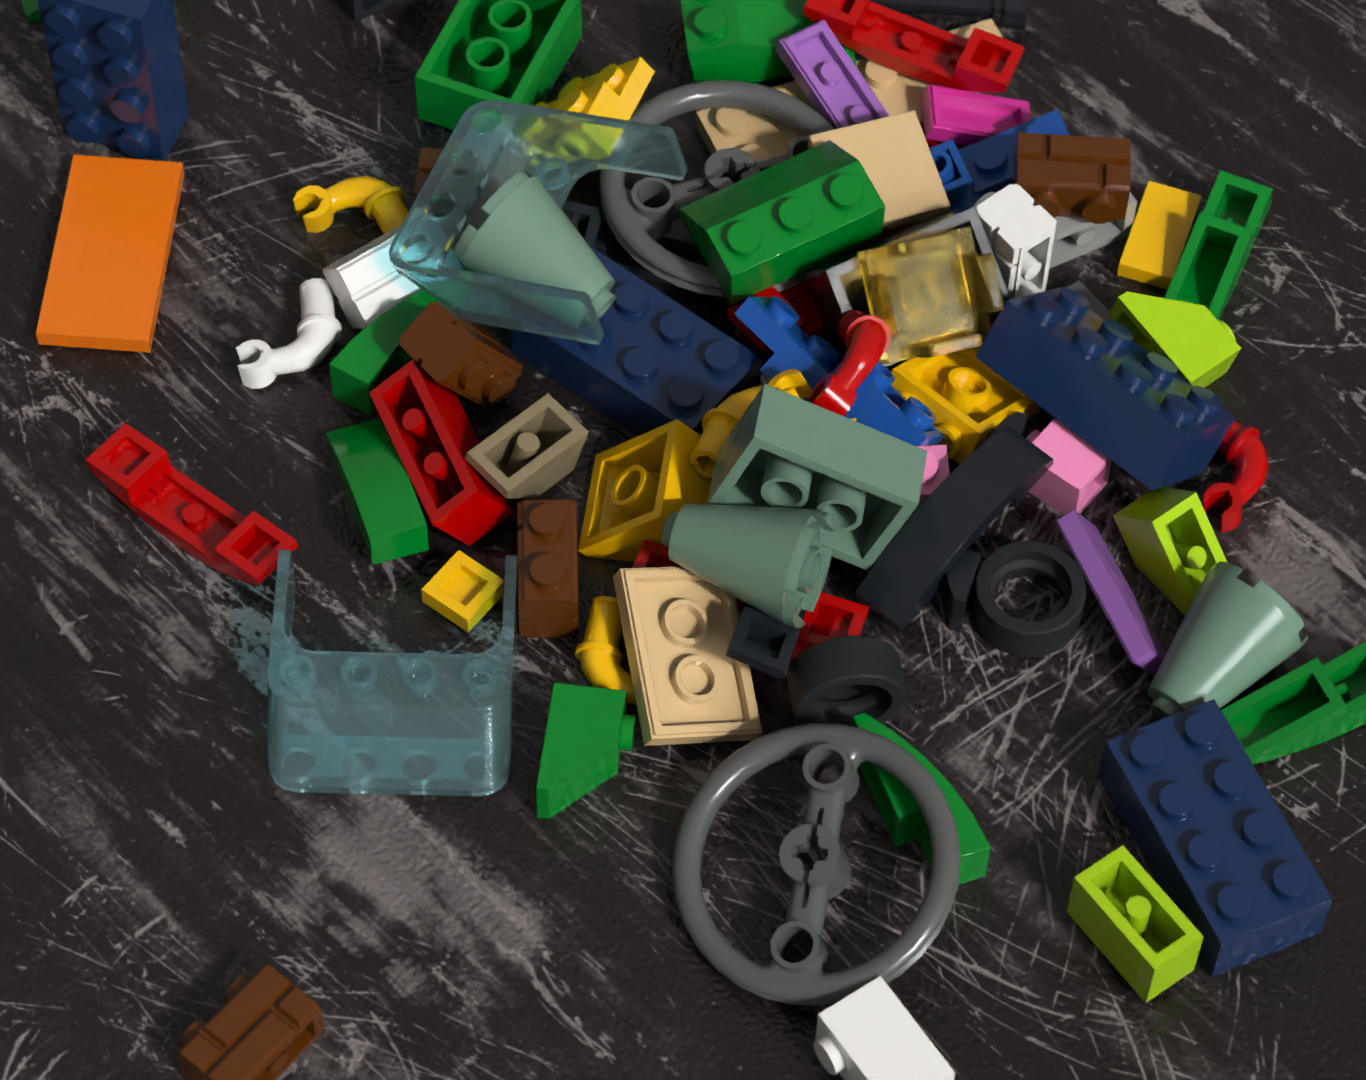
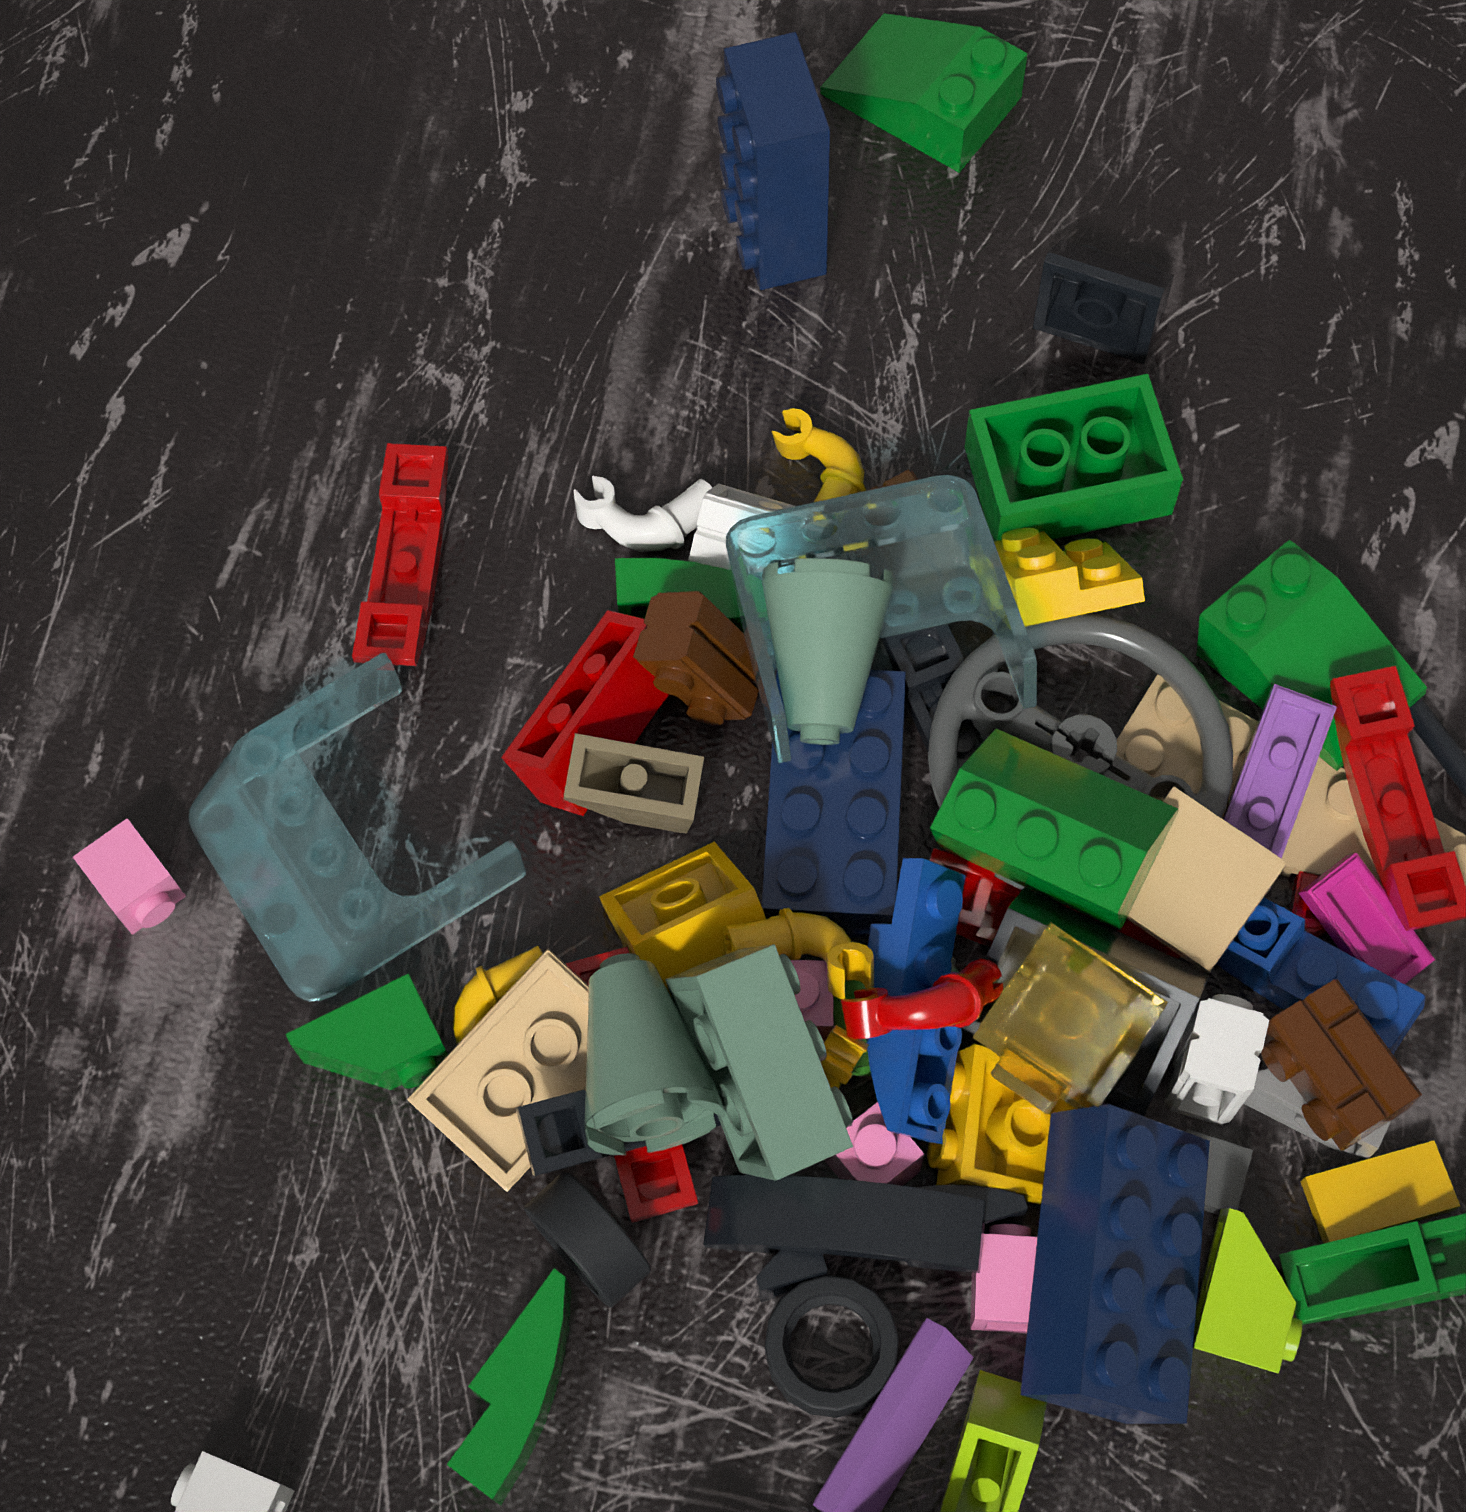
camera: 60 degrees right, 10 degrees up
orange tile [36,154,185,353] -> none
green slope [325,418,429,565] -> none
yellow plate [421,550,505,633] -> none
reddish brown brick [517,499,579,638] -> none
dark grey piece [672,723,961,1005] -> none
red piece [1203,421,1269,533] -> none
none -> bright pink brick [73,818,186,935]

